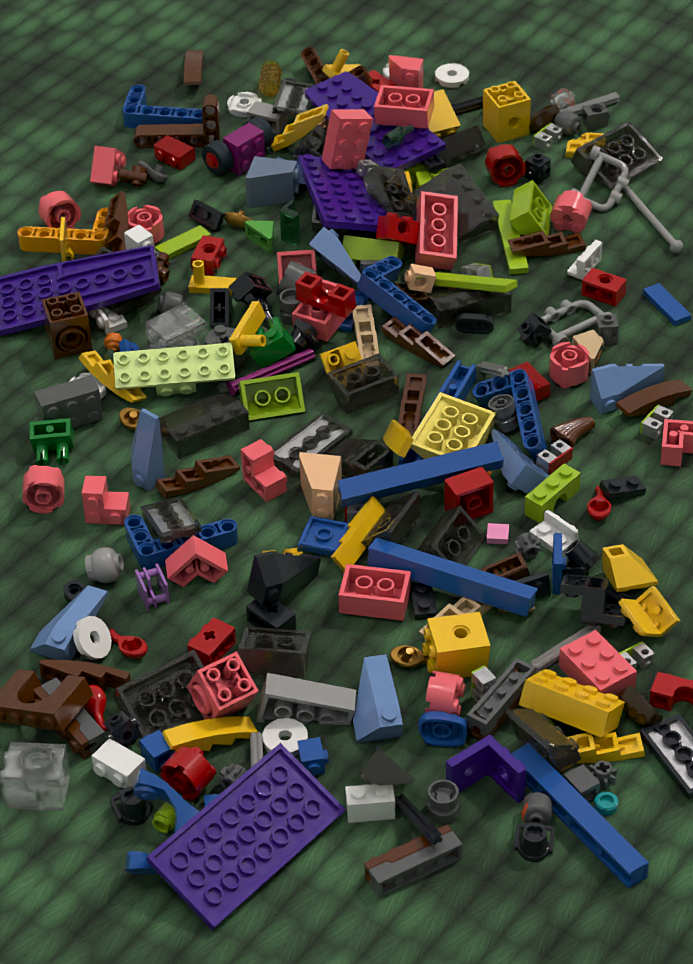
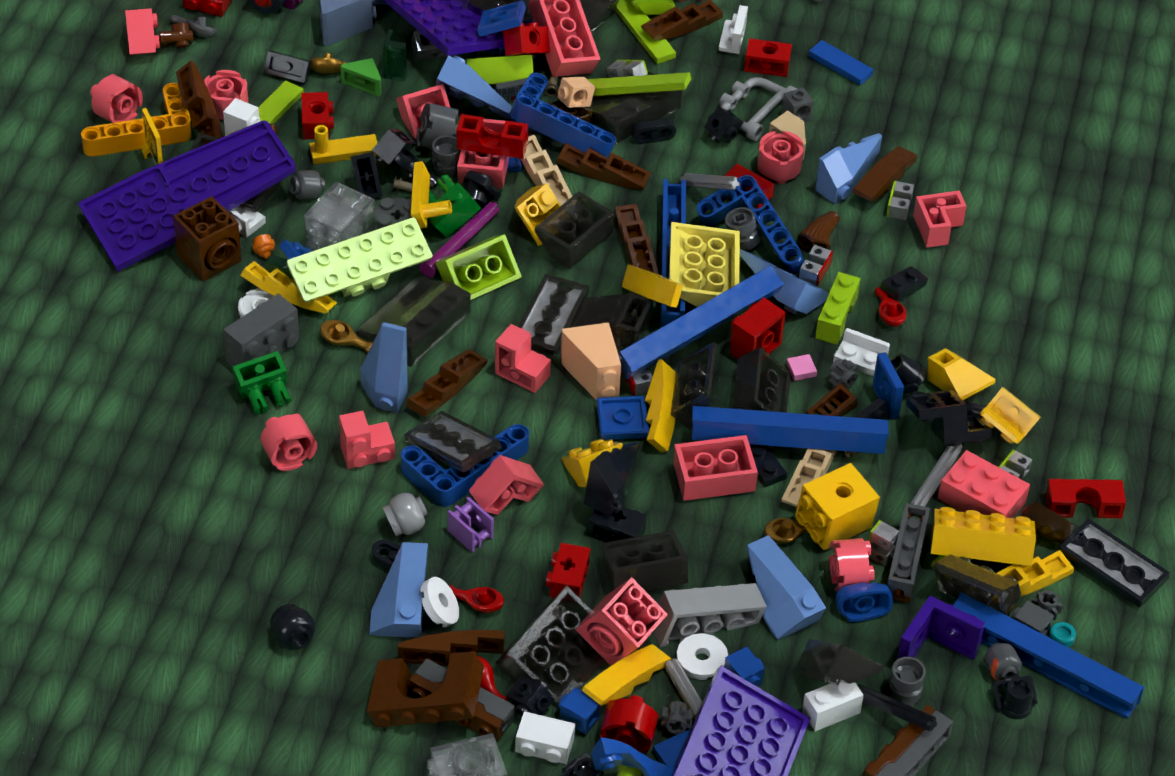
camera: 25 degrees left, 5 degrees up
none -> blue plate [477,0,526,37]

